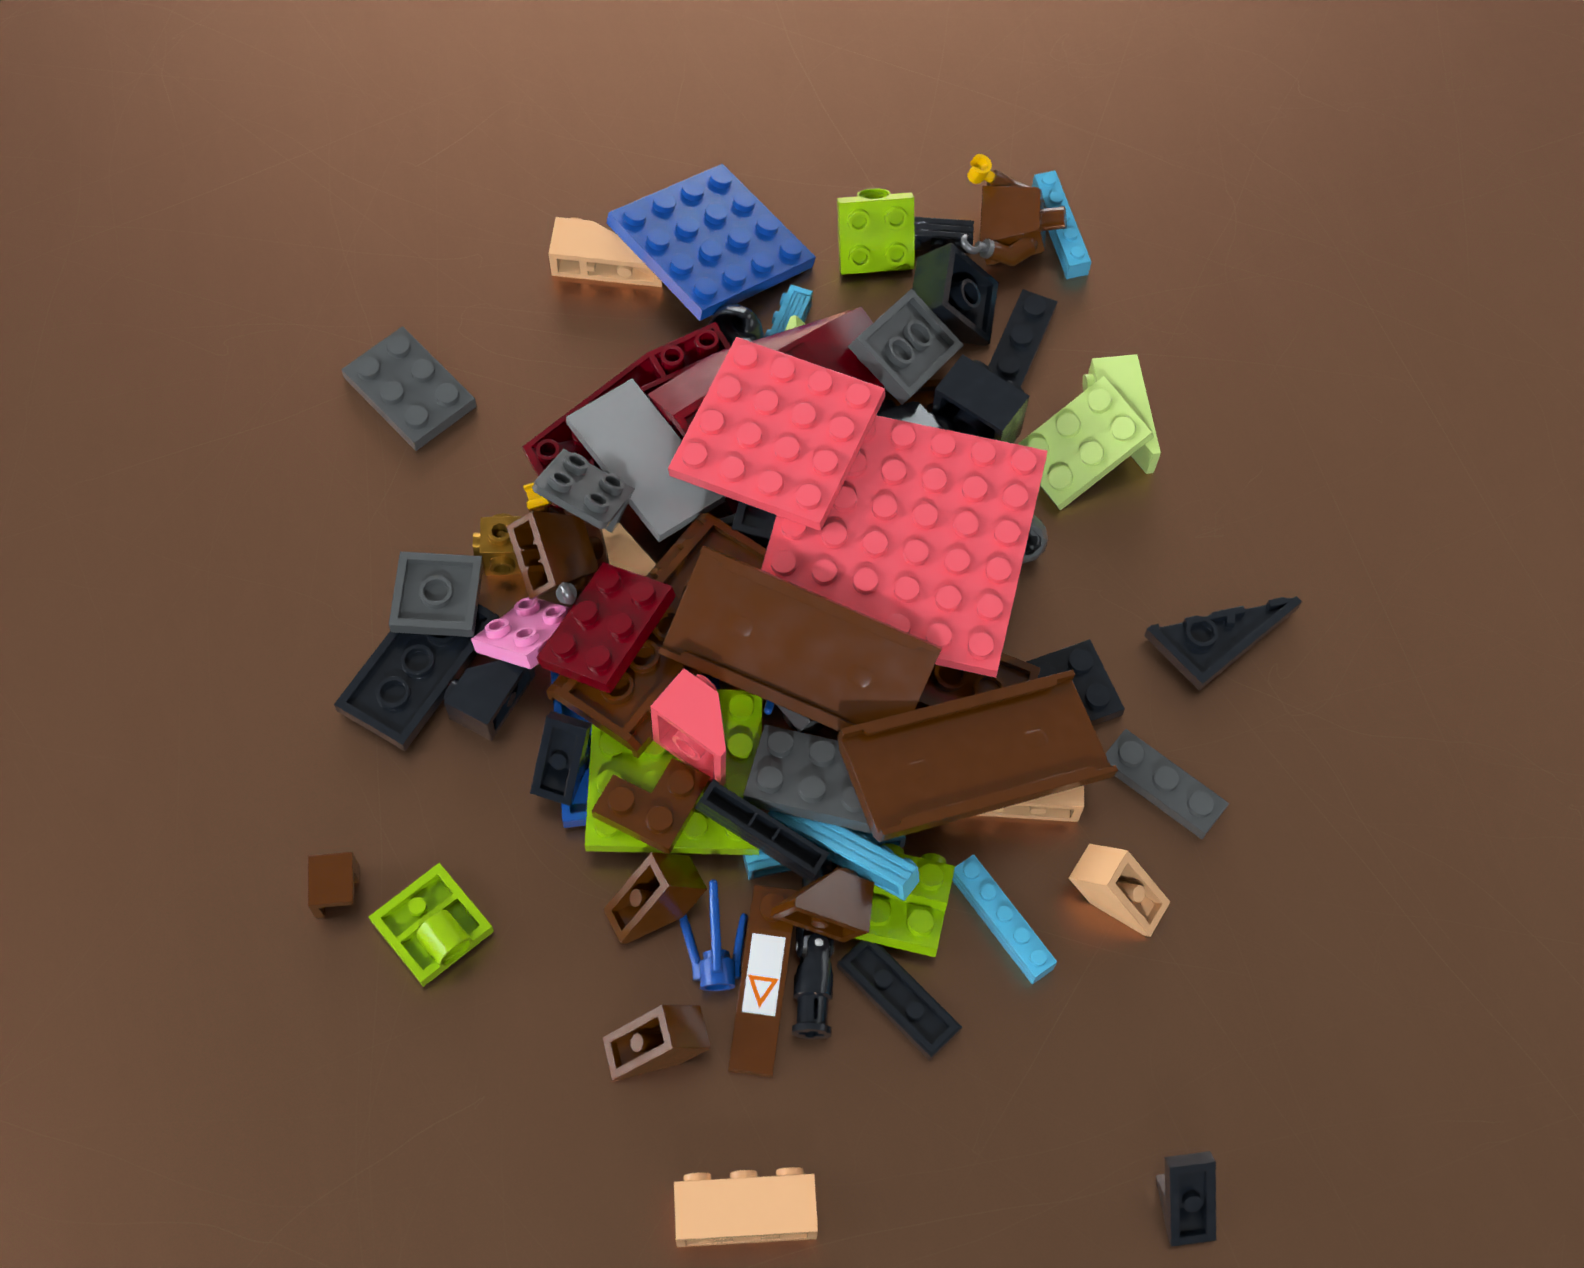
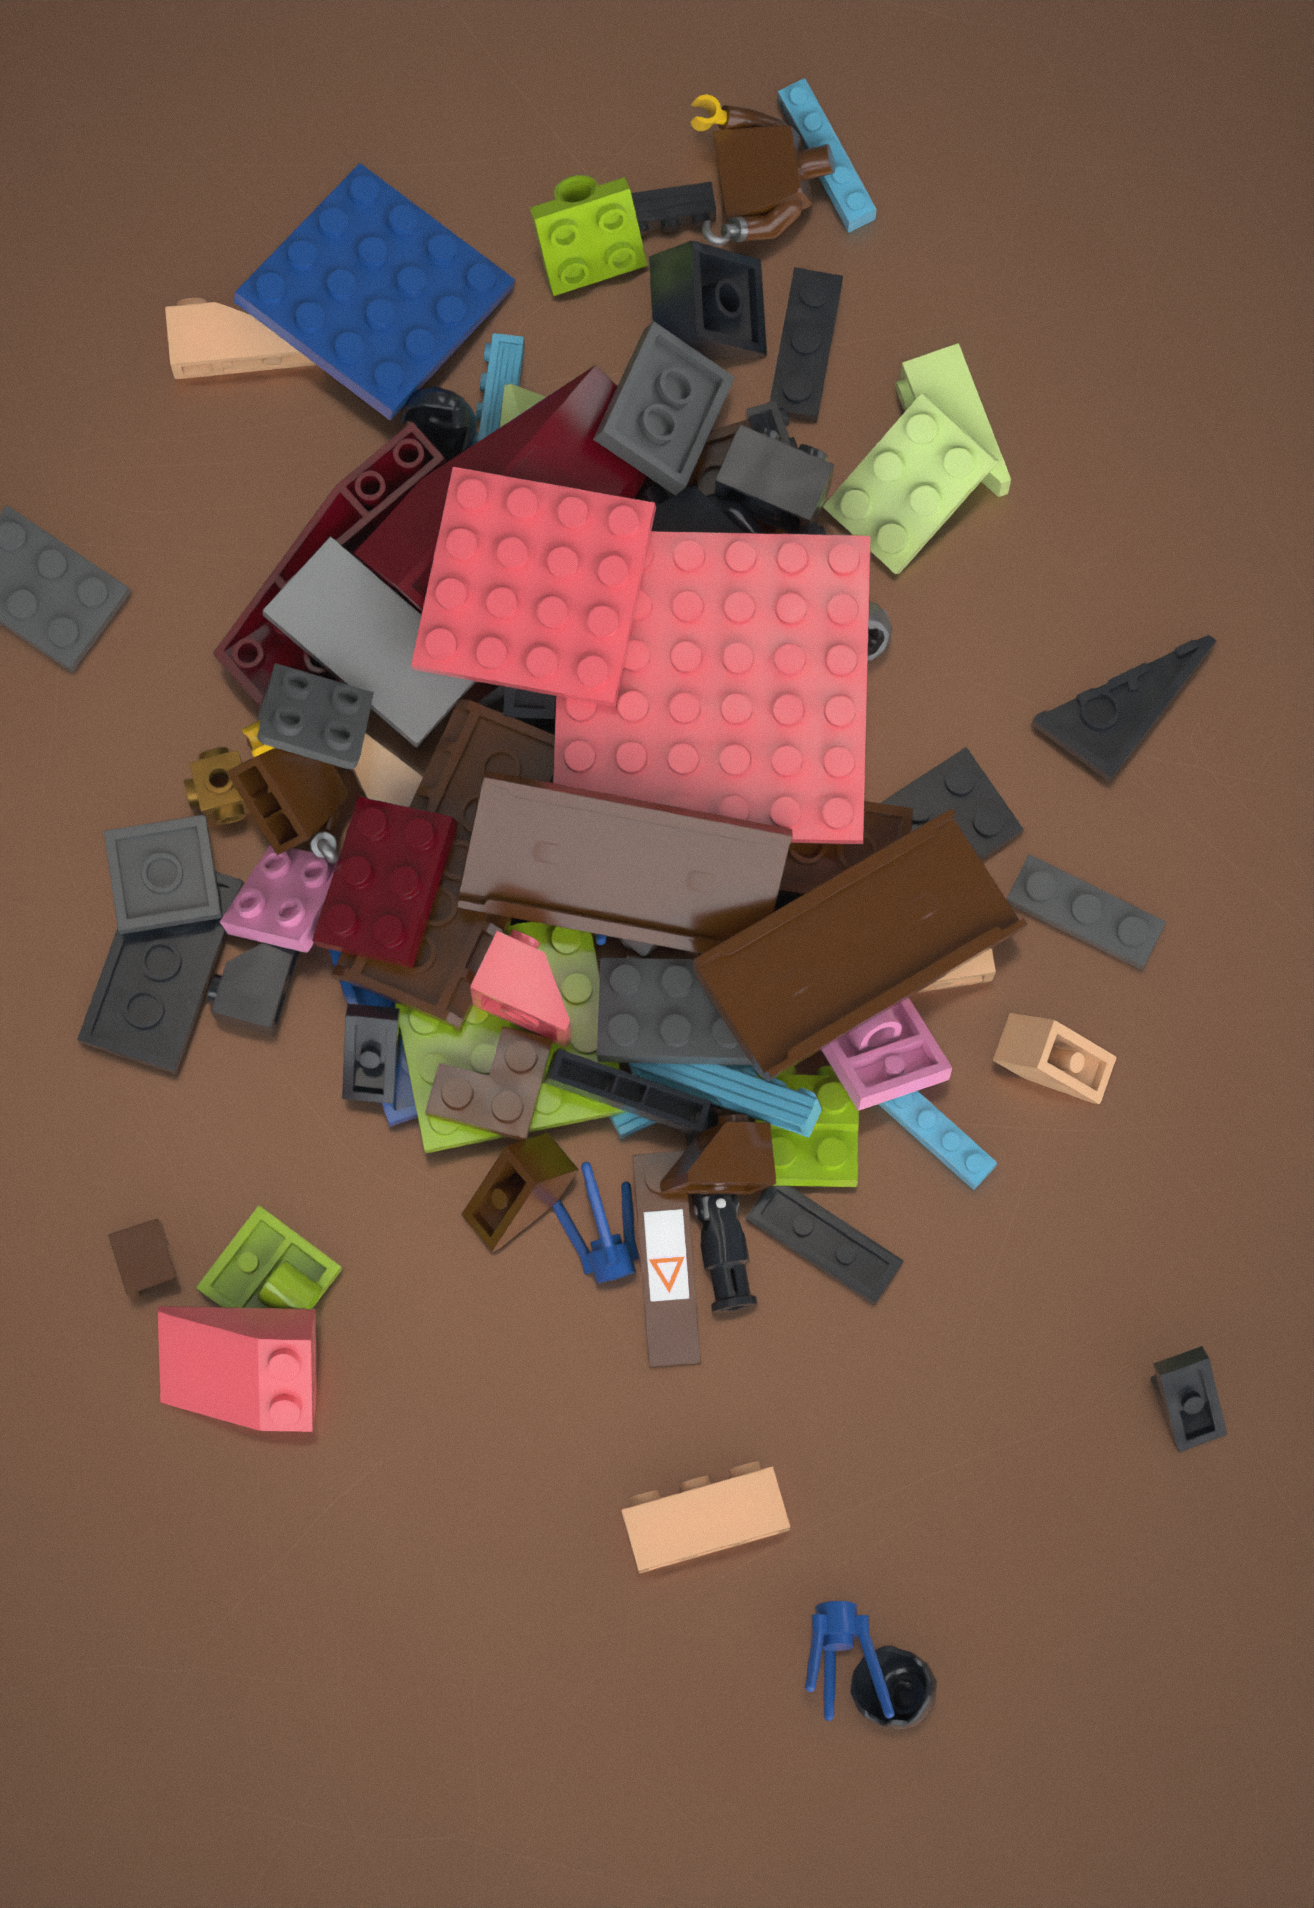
camera: 10 degrees left, 15 degrees up
reddish brown slope [602,1005,711,1080] -> none
none -> coral slope [158,1306,317,1432]
none -> bright pink plate [822,998,952,1111]

